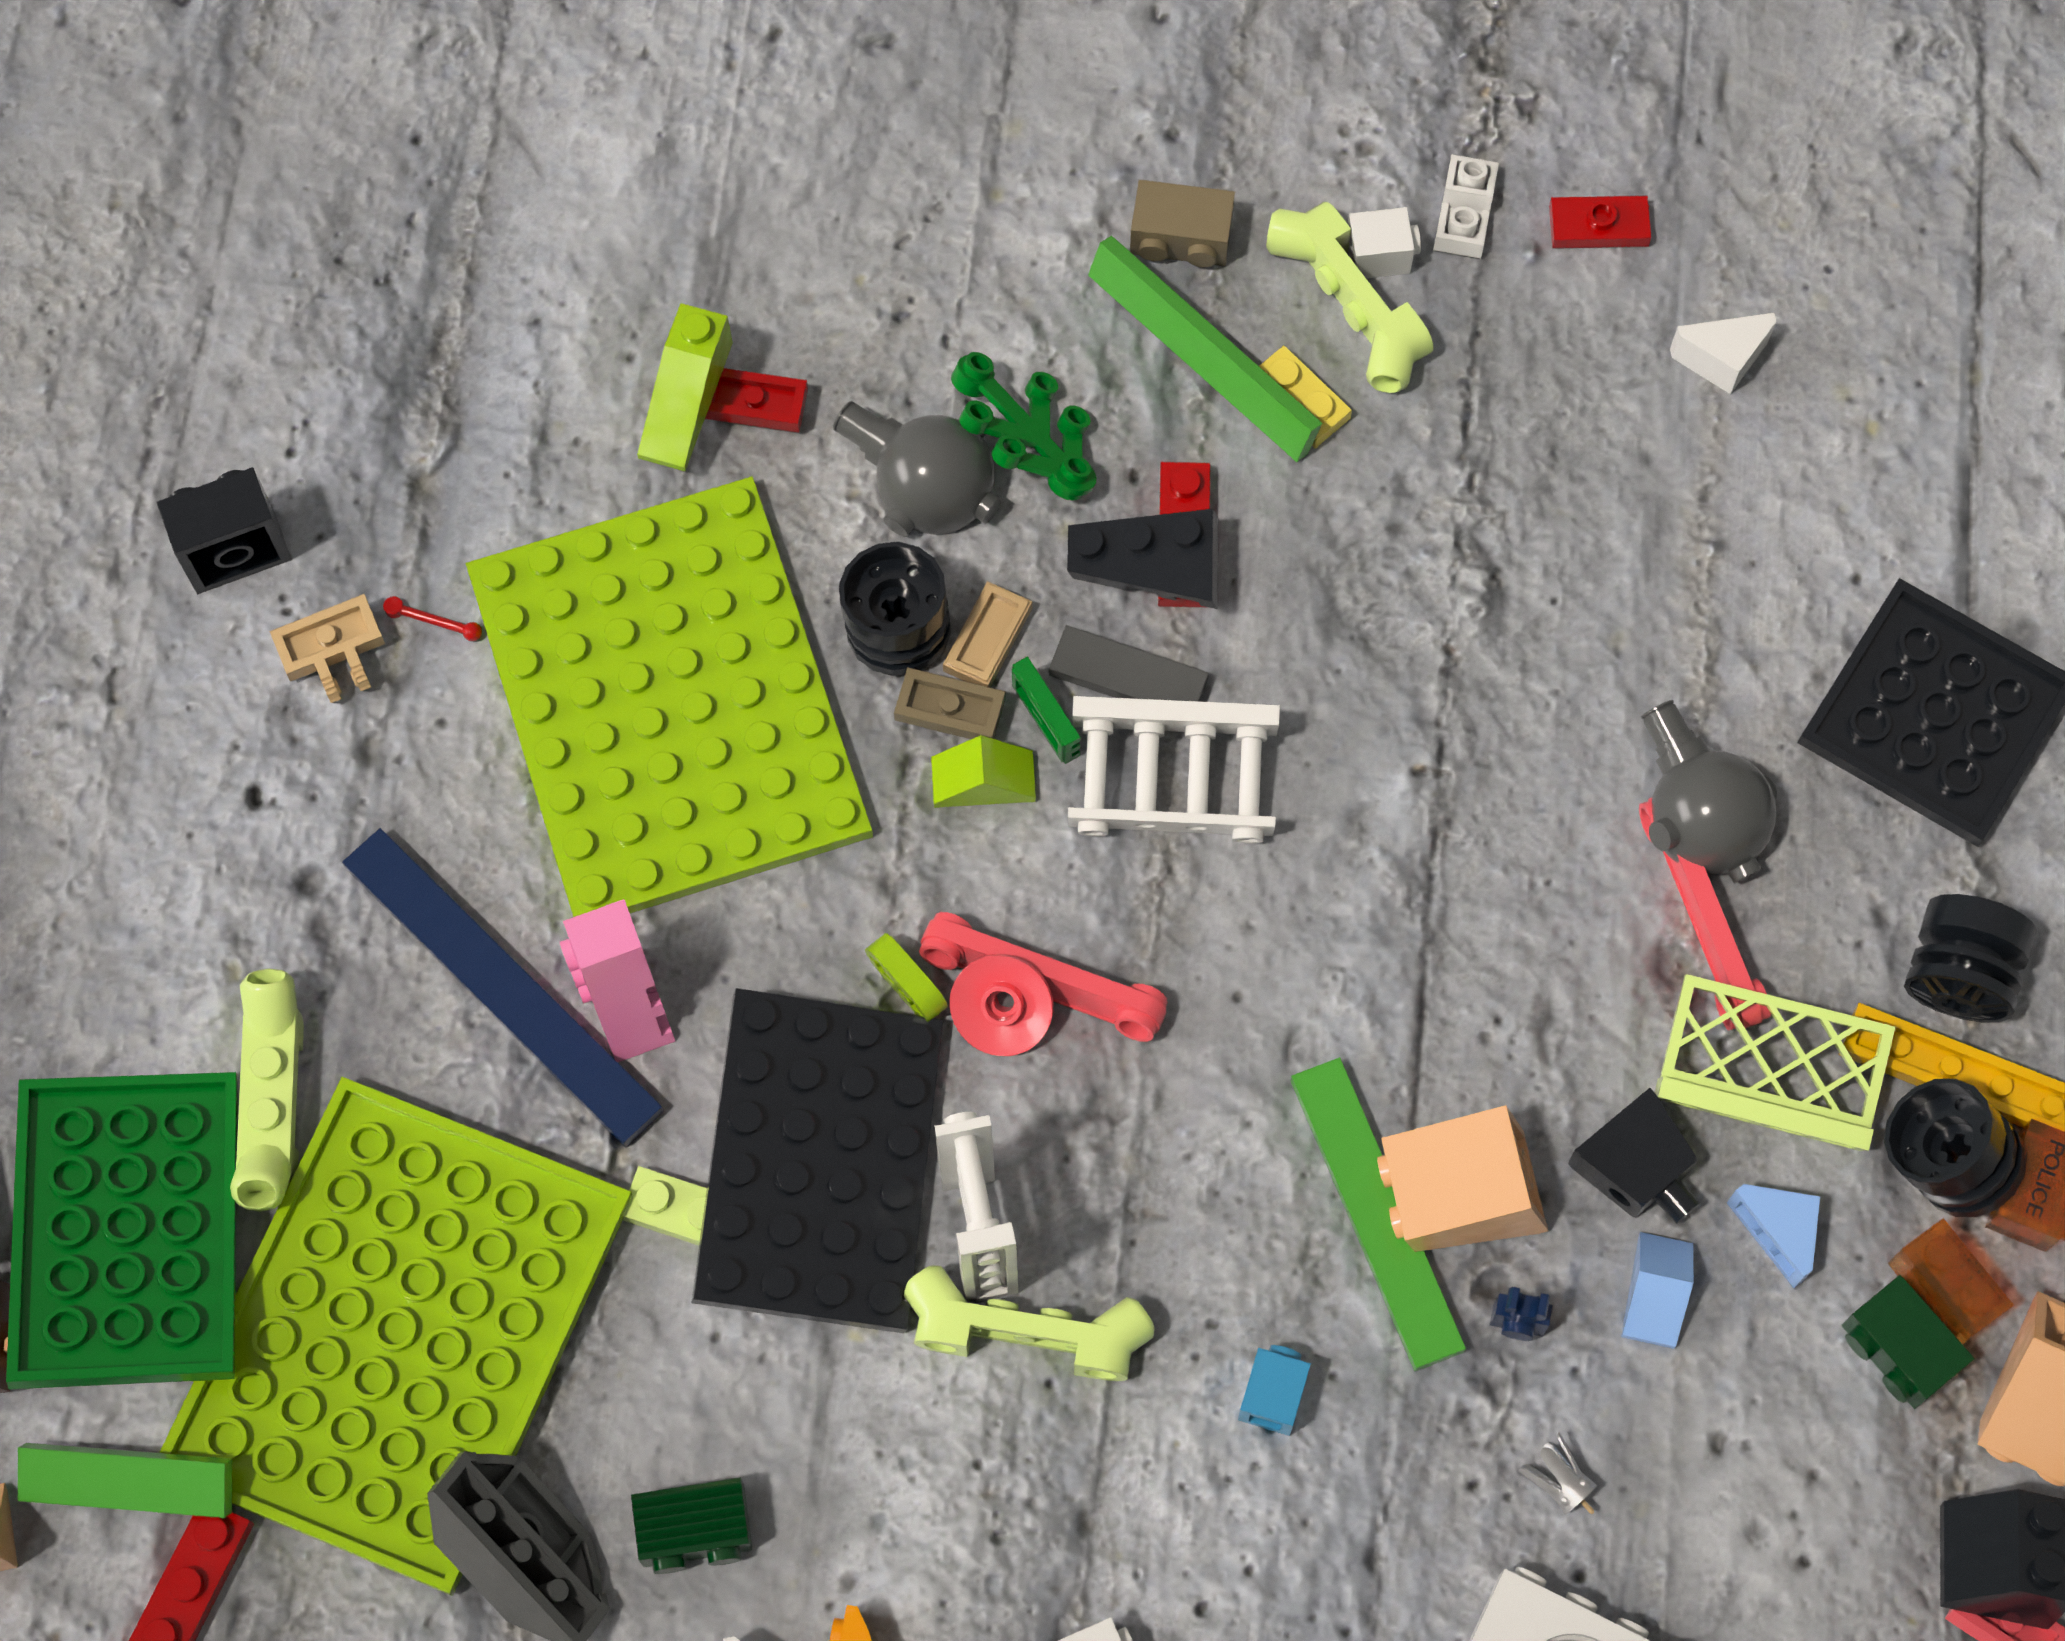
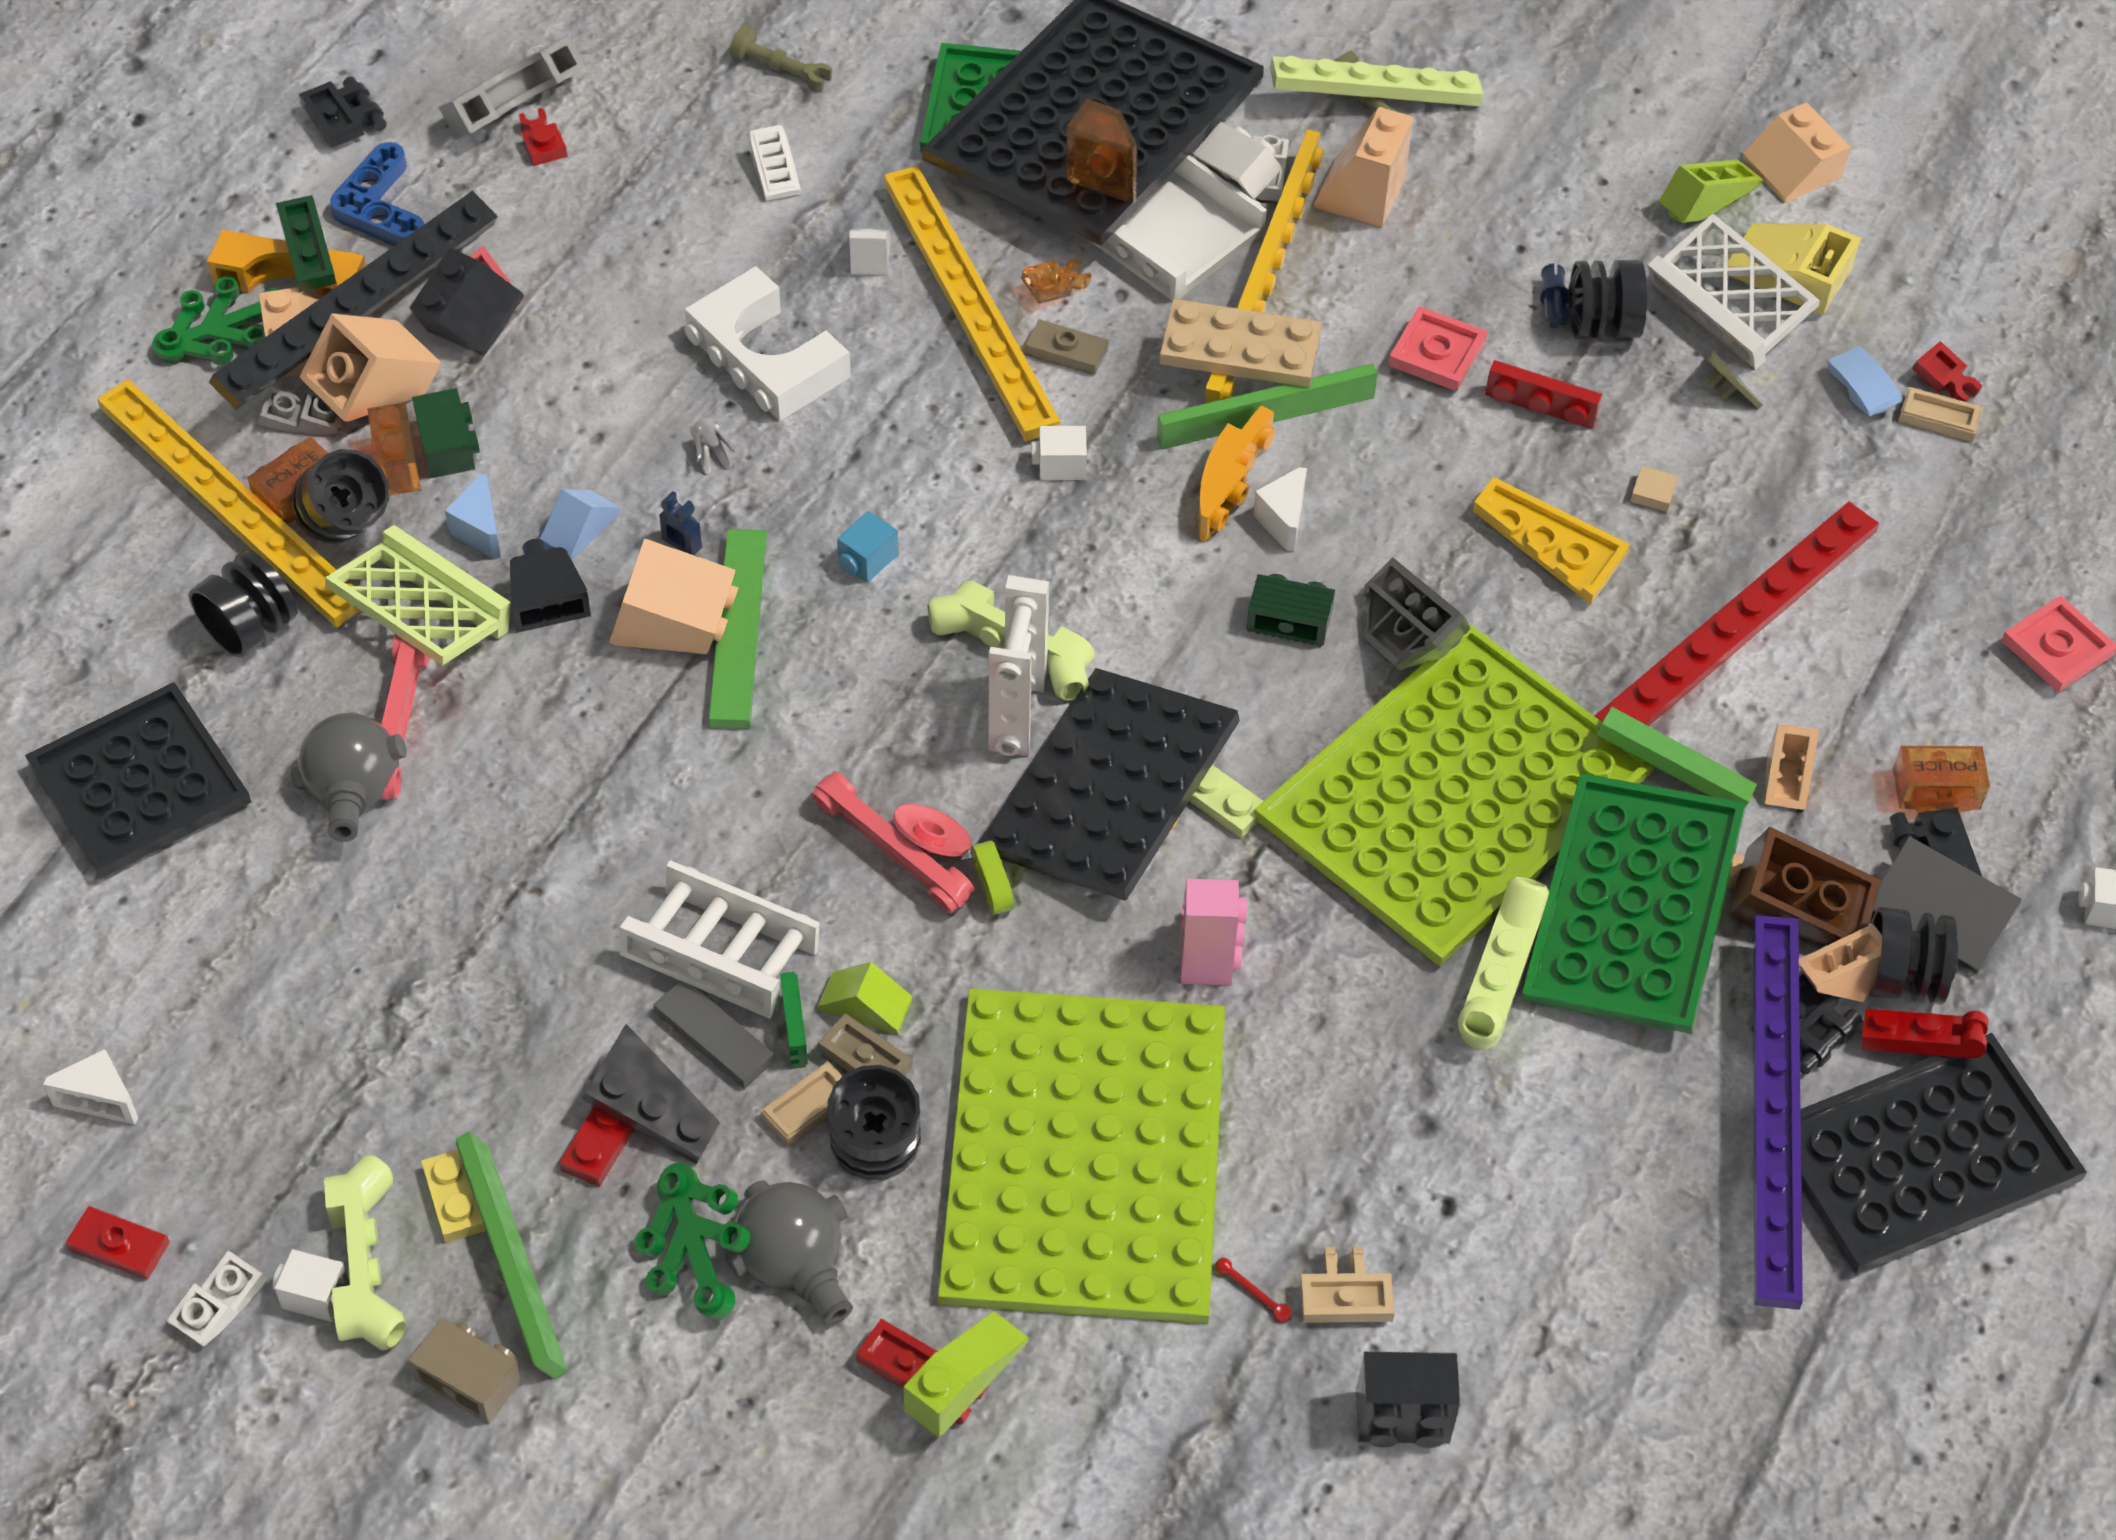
camera: 160 degrees left, 15 degrees down
dark blue tile [342,828,664,1148] -> none

